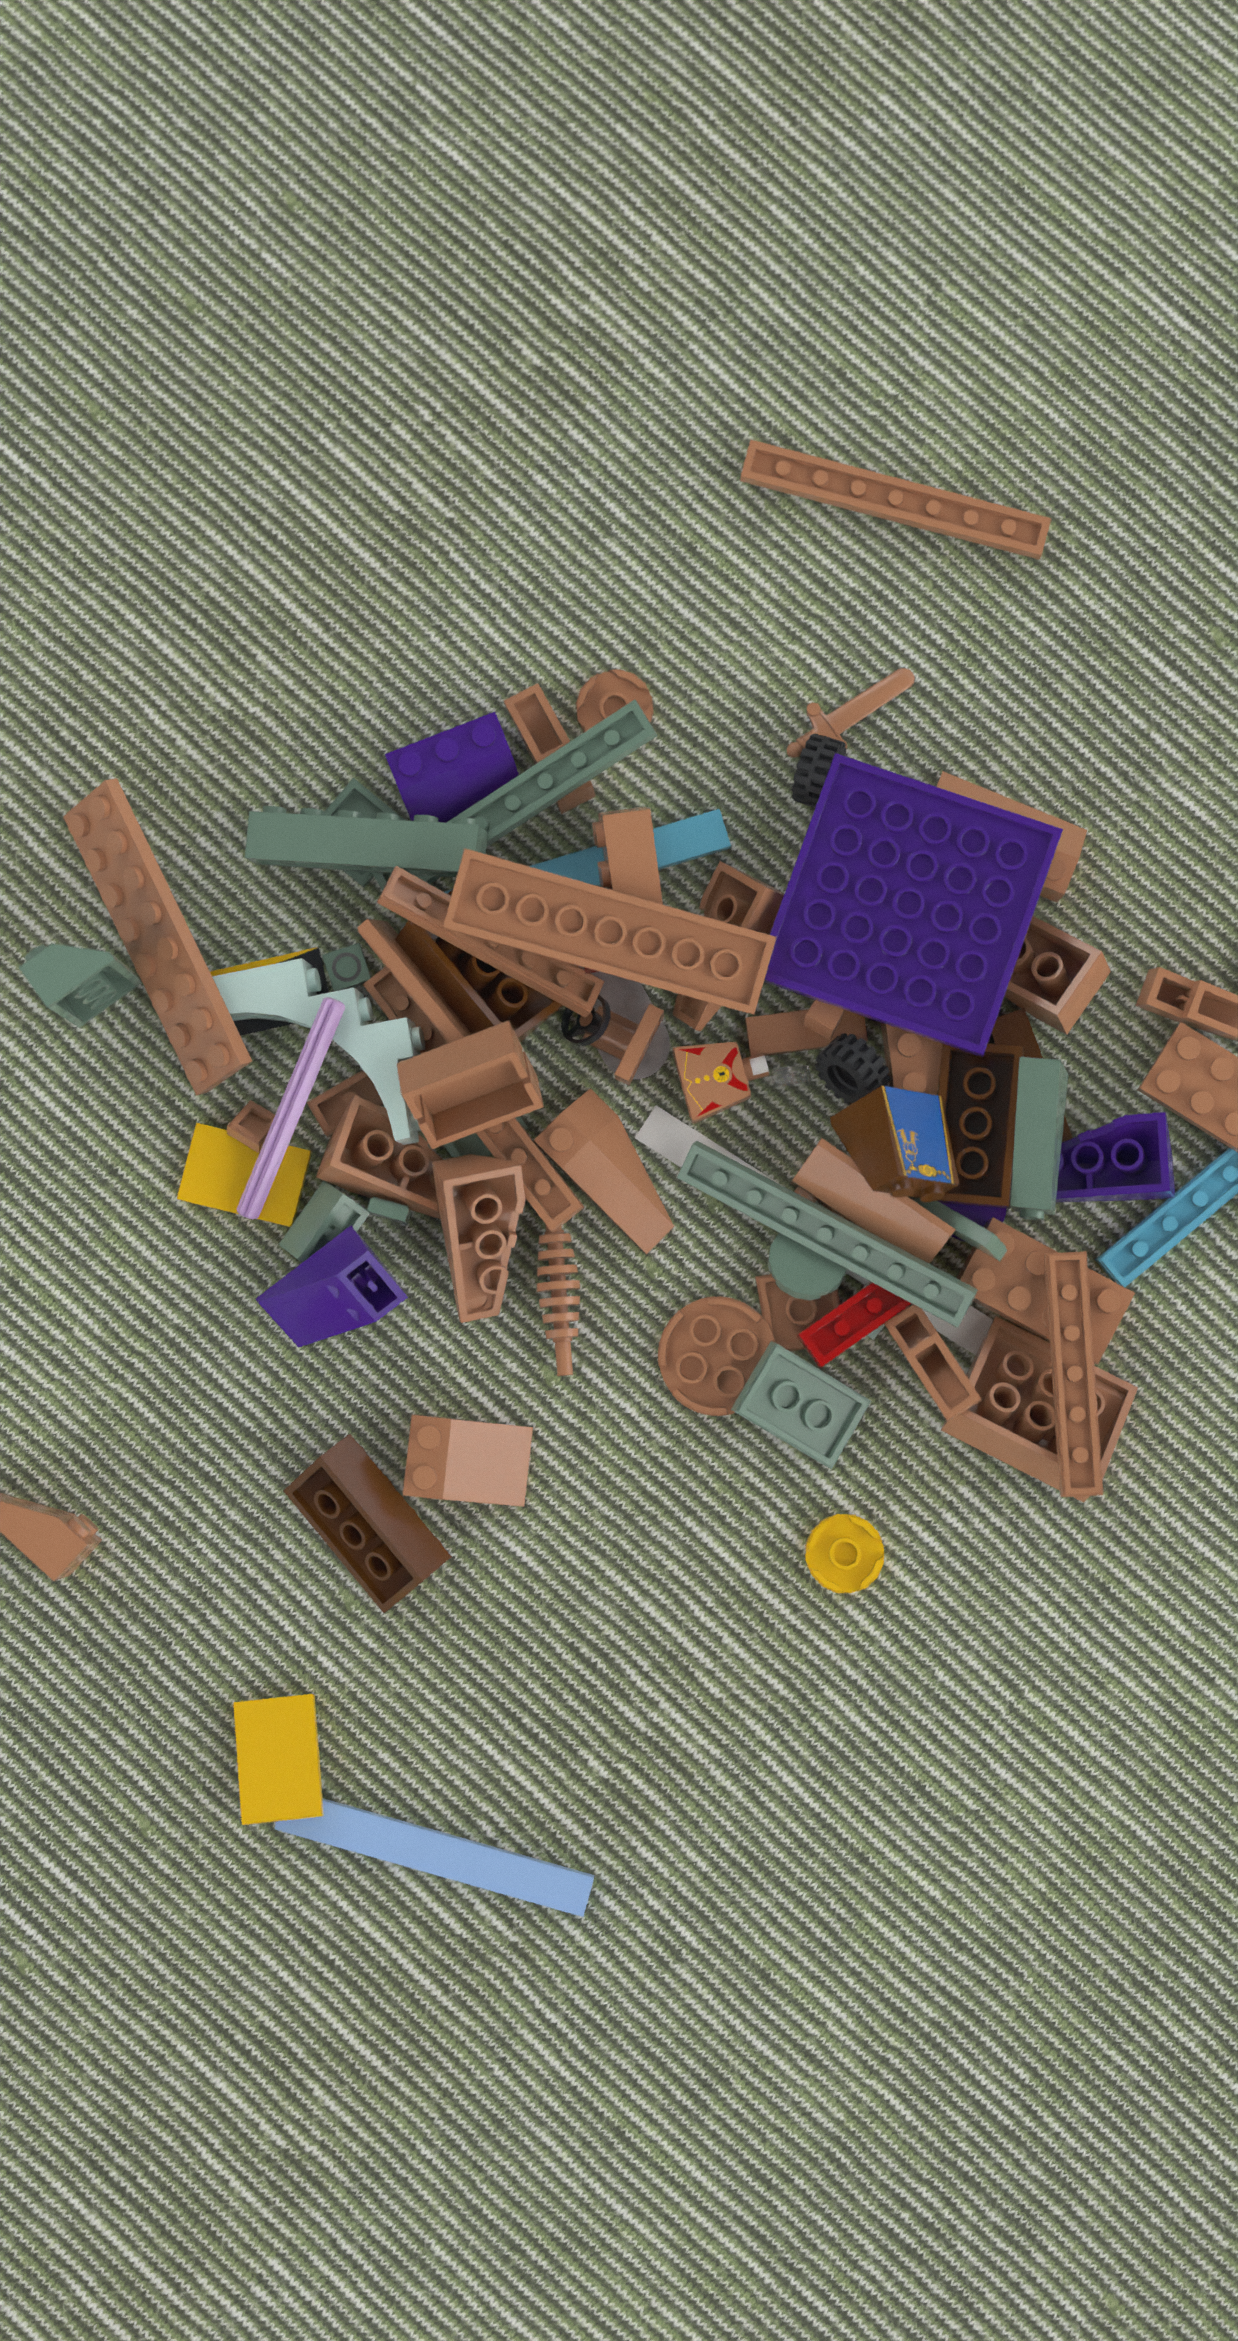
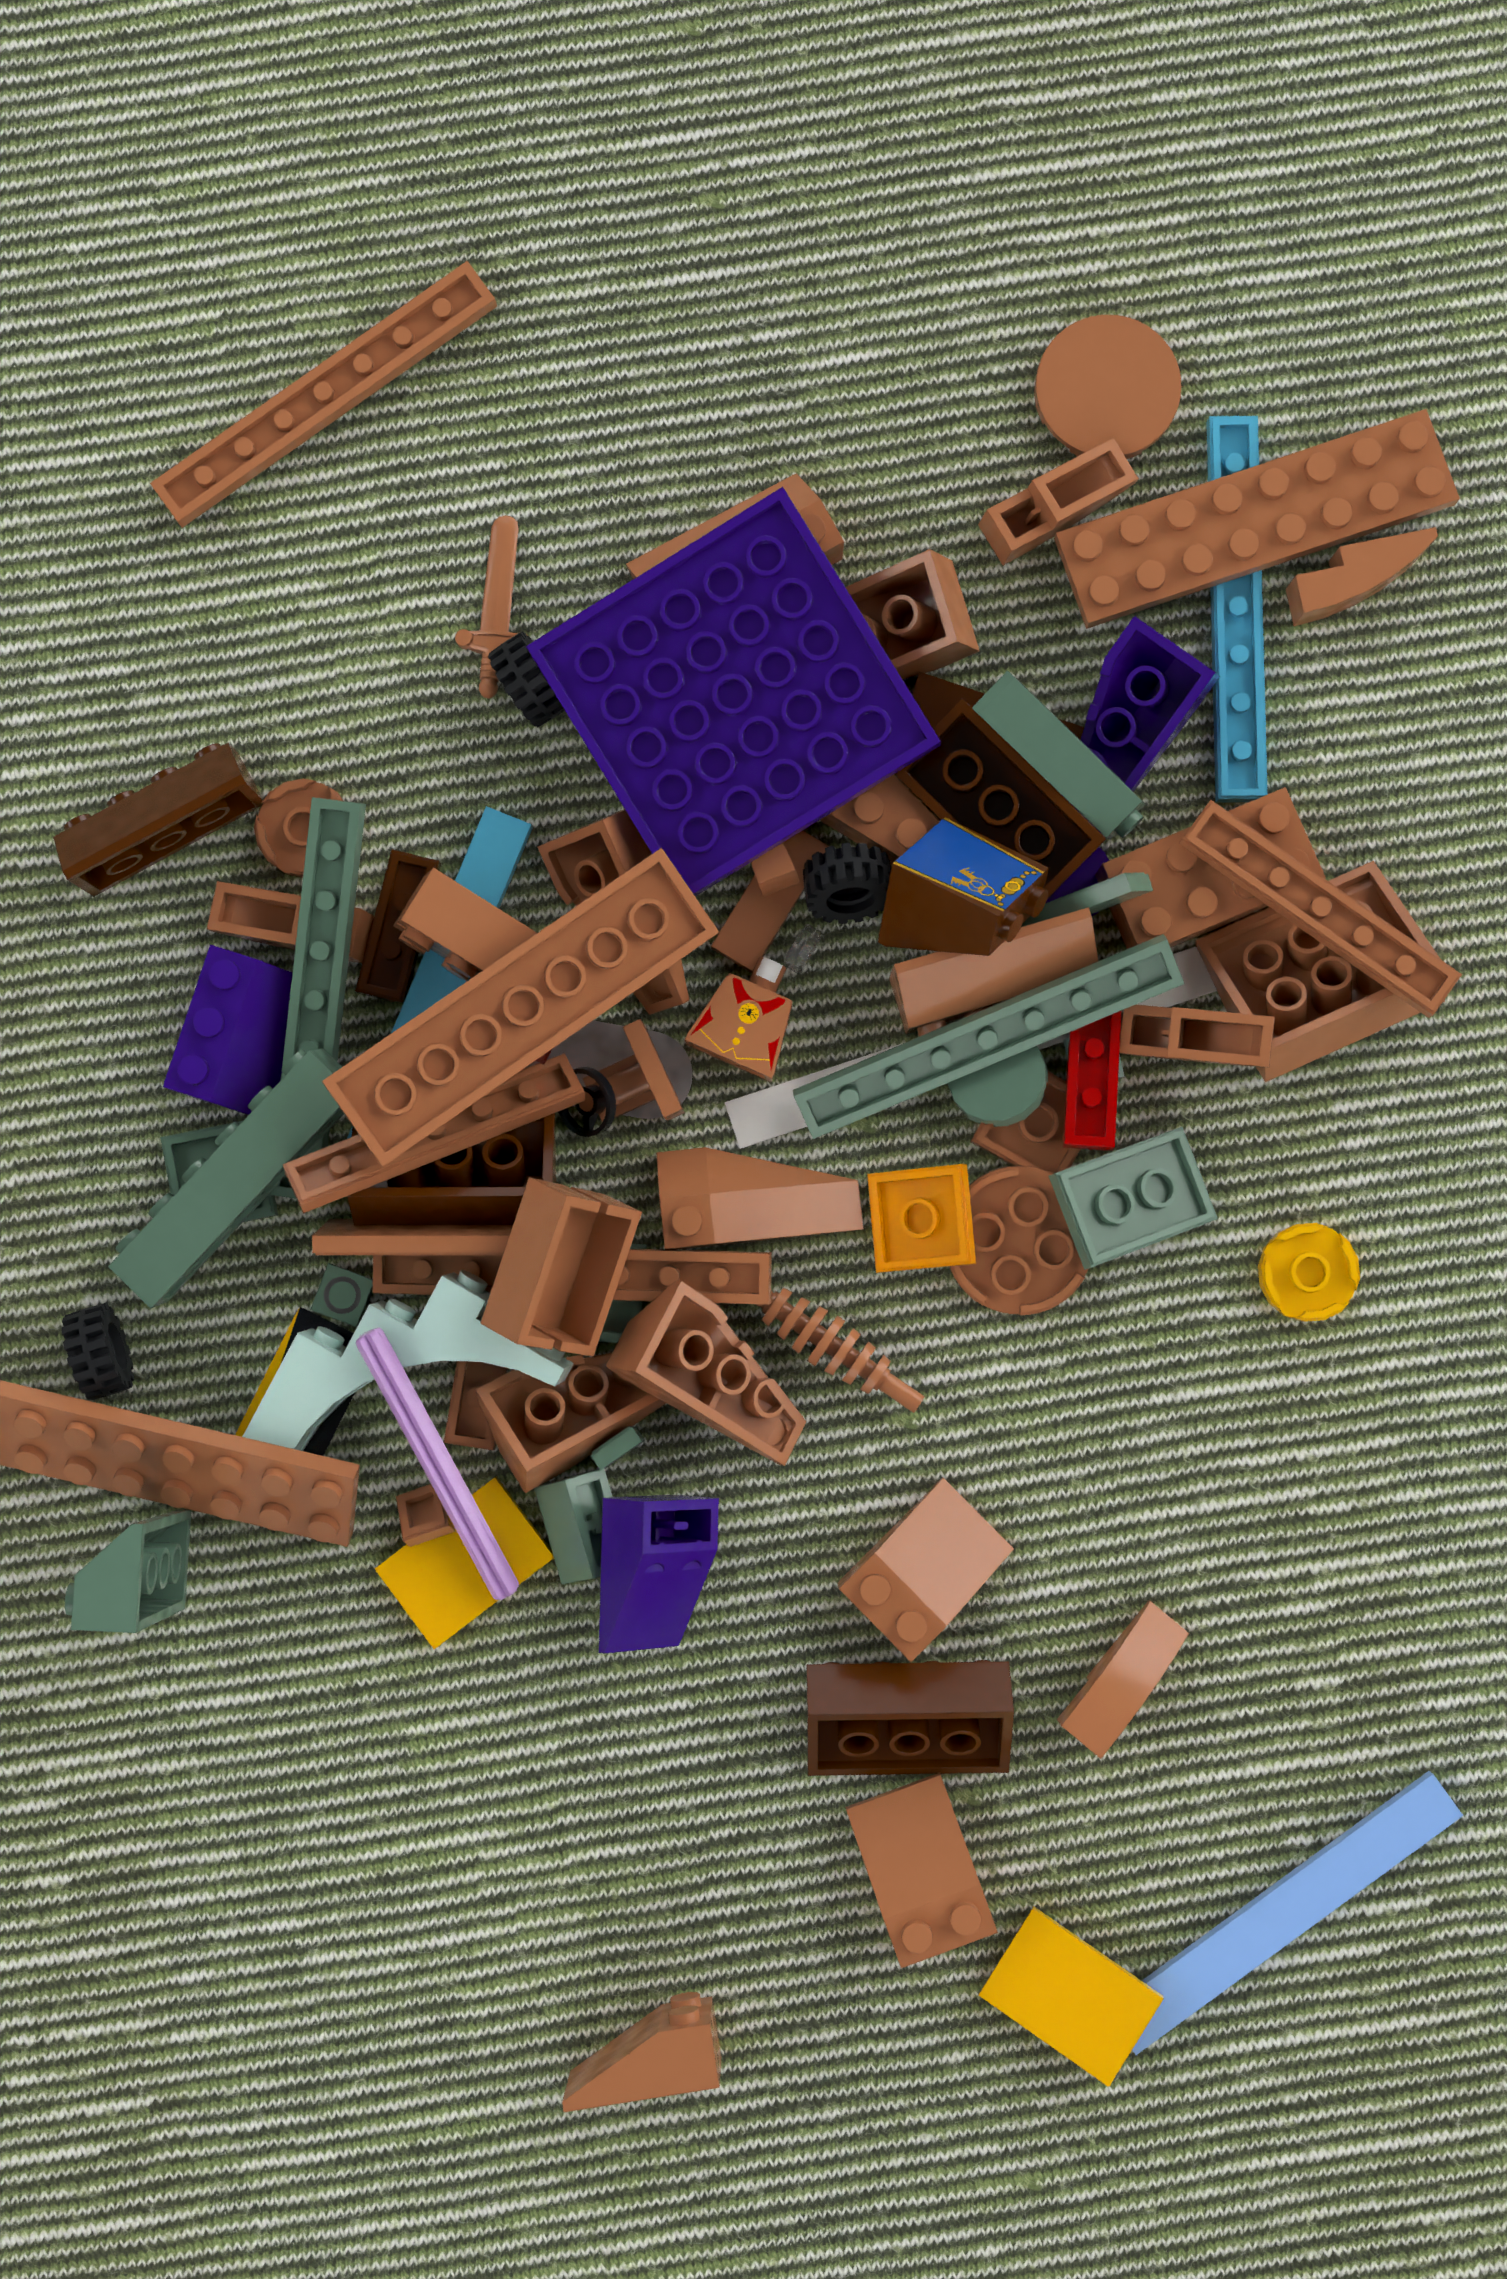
camera: 50 degrees left, 0 degrees up
none -> reddish brown slope [53,743,264,897]
none -> black tyre [62,1303,134,1400]
none -> reddish brown tile [355,849,441,1004]
none -> nougat slope [845,1773,998,1968]
none -> light orange tile [867,1164,976,1273]
none -> nougat slope [1056,1600,1189,1759]

